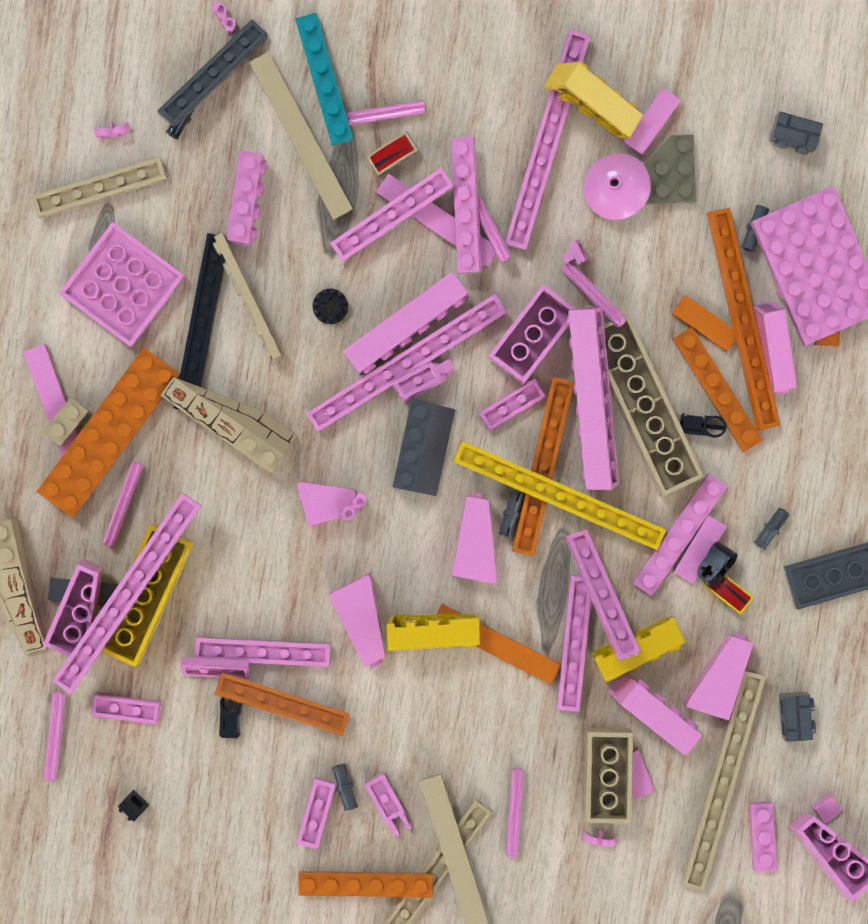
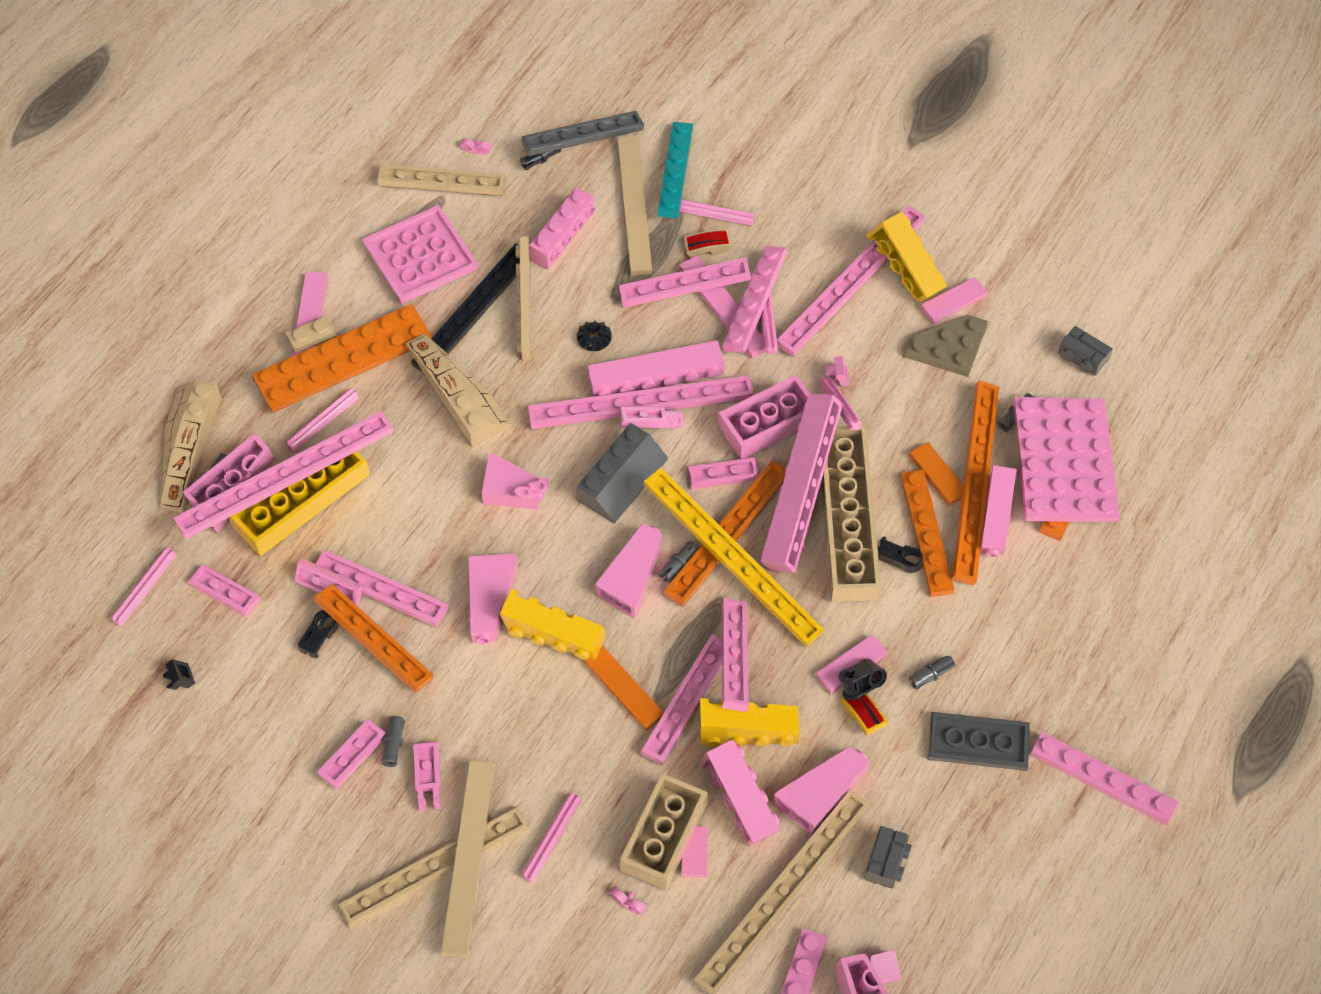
camera: 25 degrees right, 30 degrees down
bright pink piece [212,1,236,34] -> none
orange plate [298,871,433,898] -> none
bright pink dish [584,153,651,220] -> none
bright pink plate [633,473,727,596] -> none

